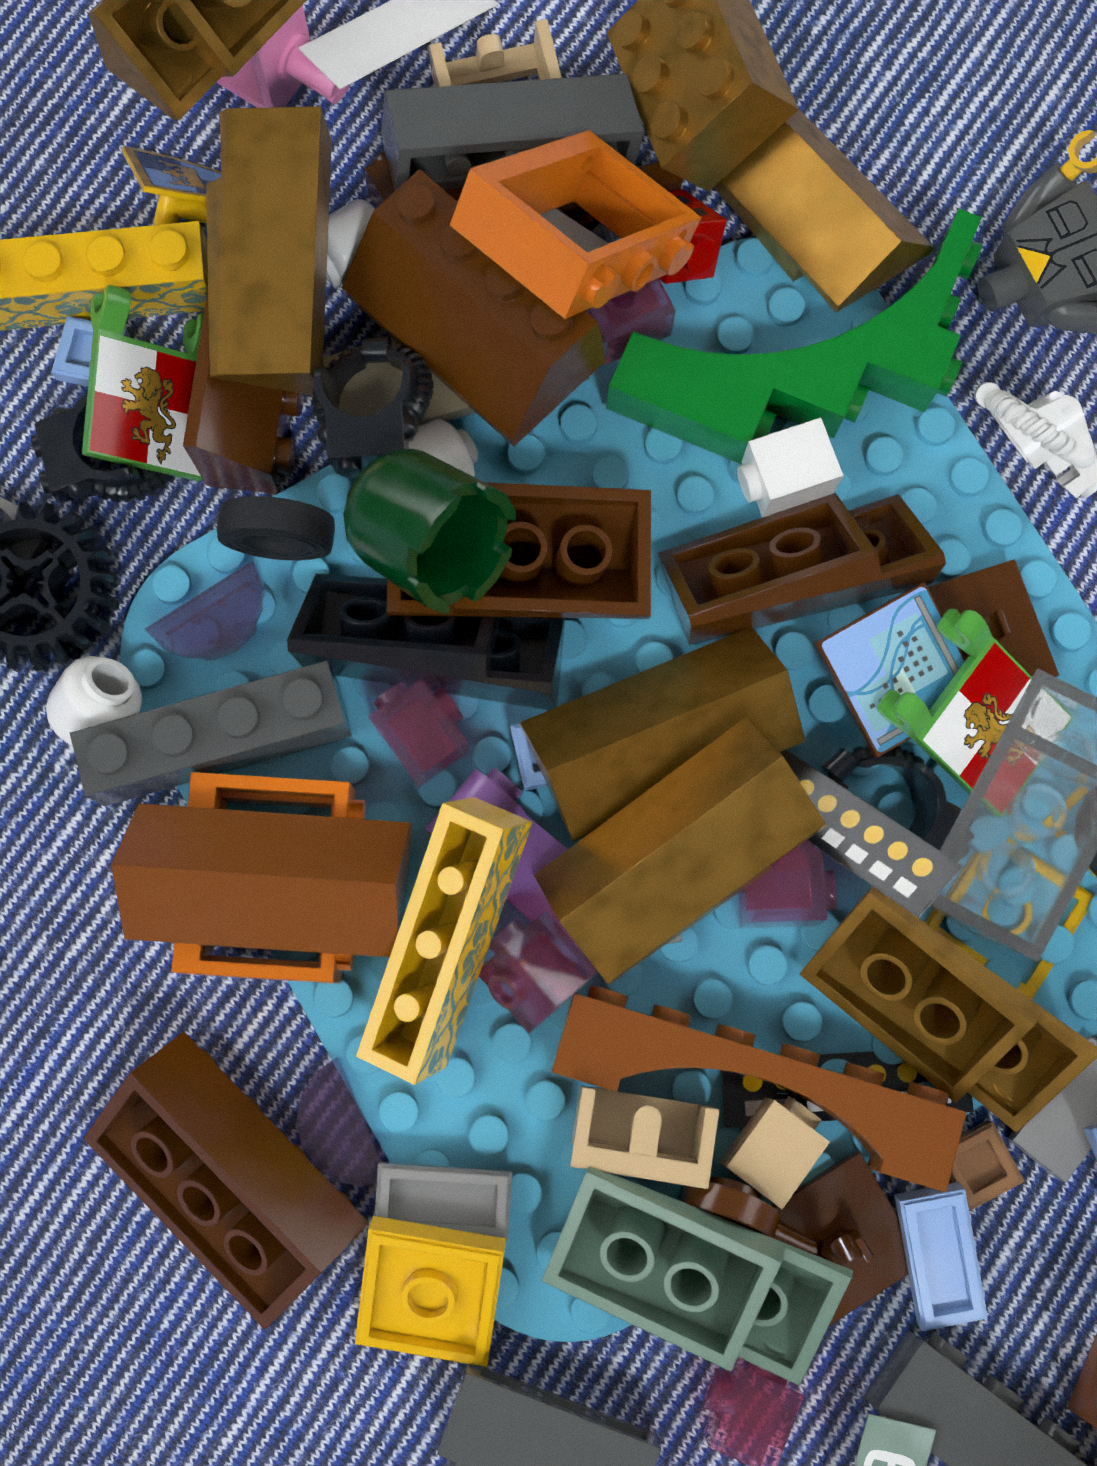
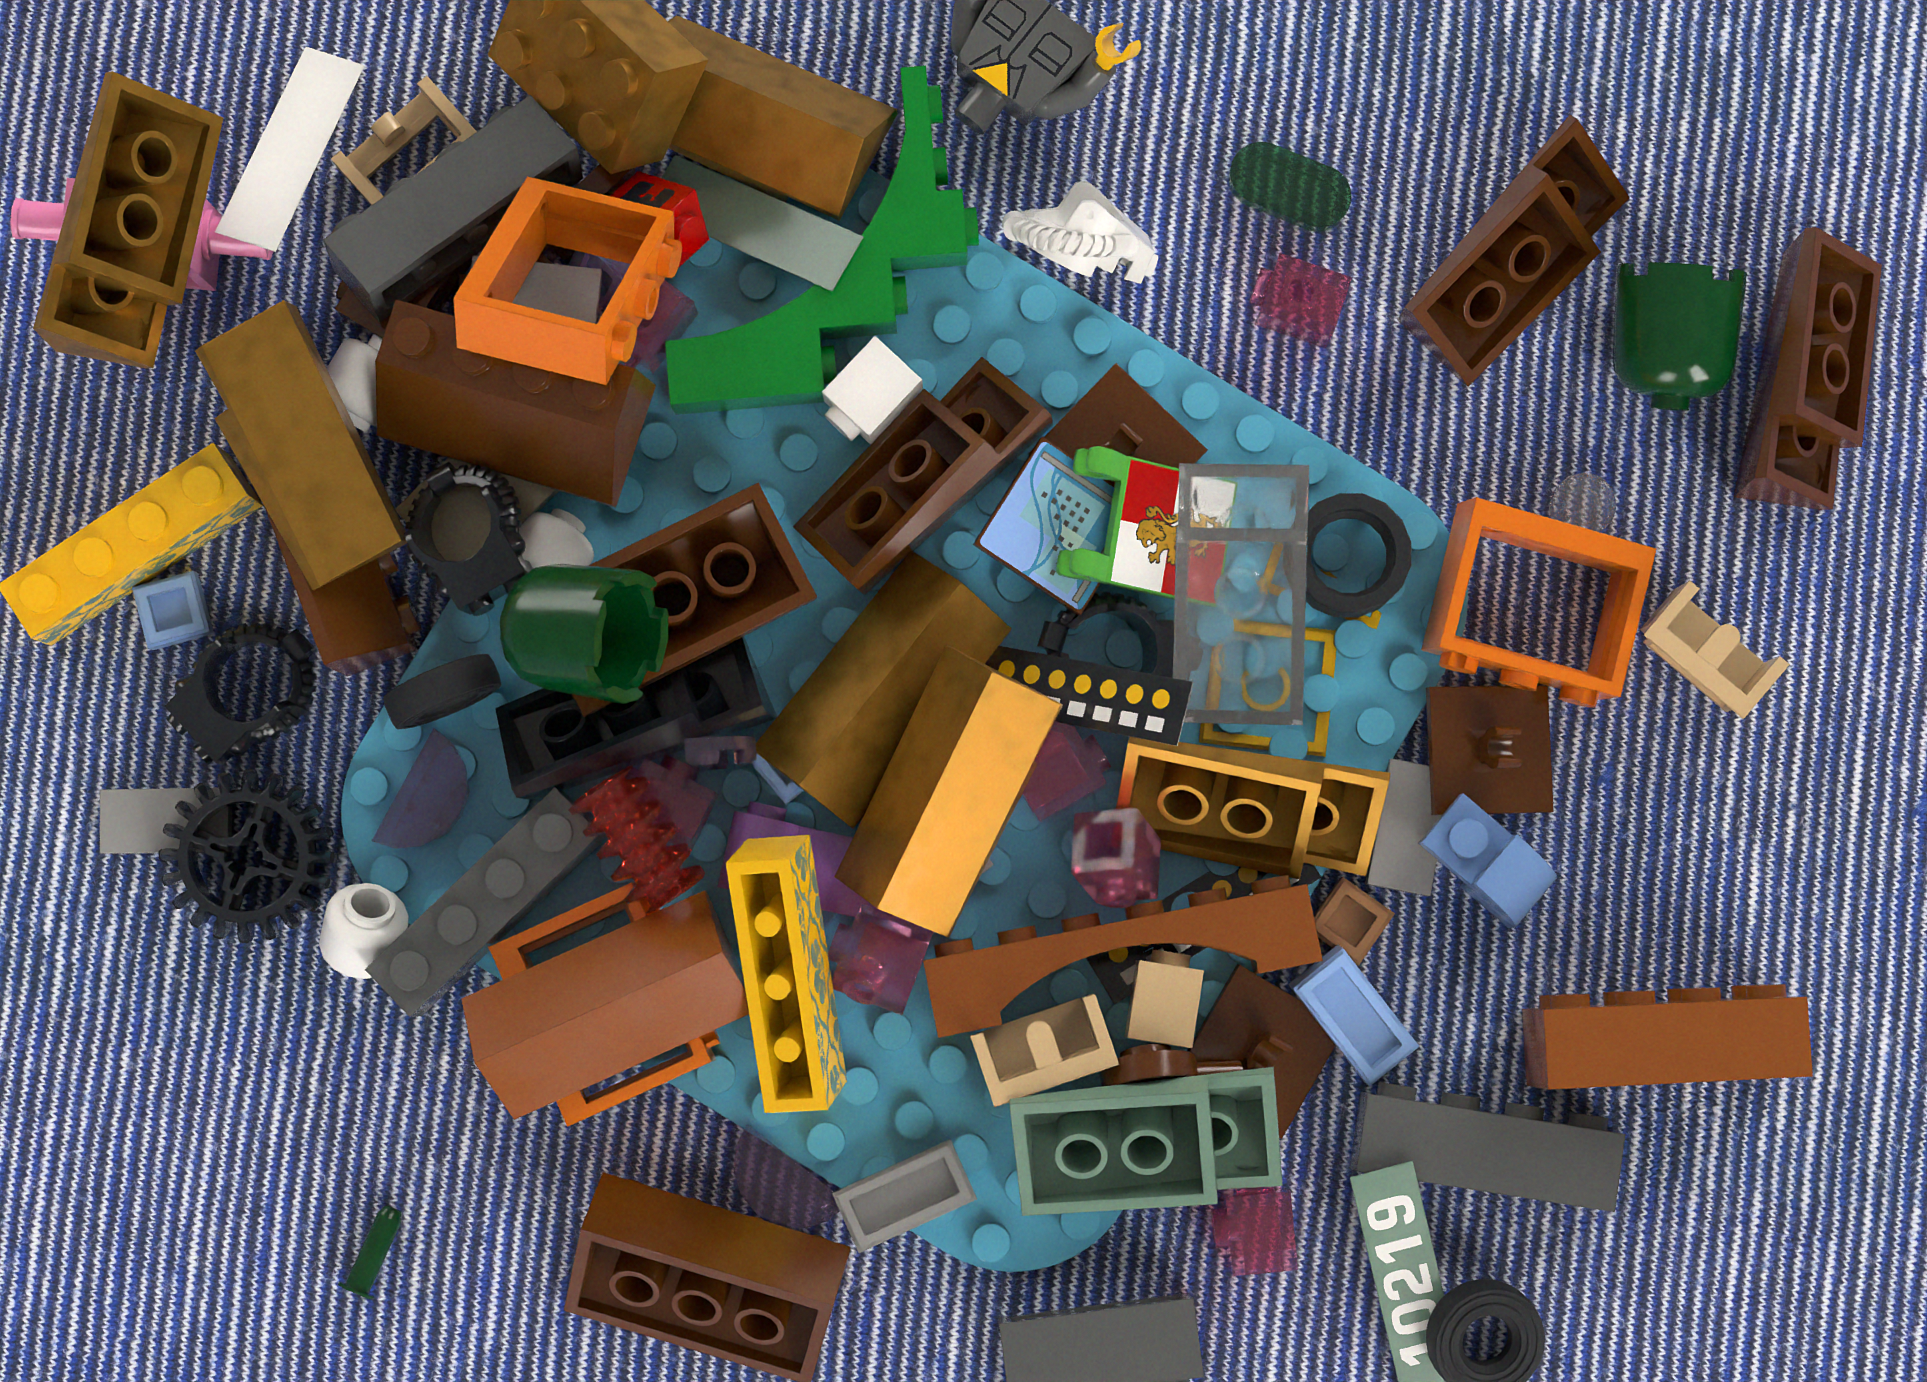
camera: 25 degrees left, 5 degrees up
flag [82,285,204,482] -> none
shield [122,146,221,225] -> none
yellow tile [355,1216,507,1367] -> none
none -> clear red piece [568,765,705,913]
none -> sand green sticker [662,155,864,291]
none -> clear purple tile [684,736,757,771]
none -> clear pink brick [1071,808,1161,908]

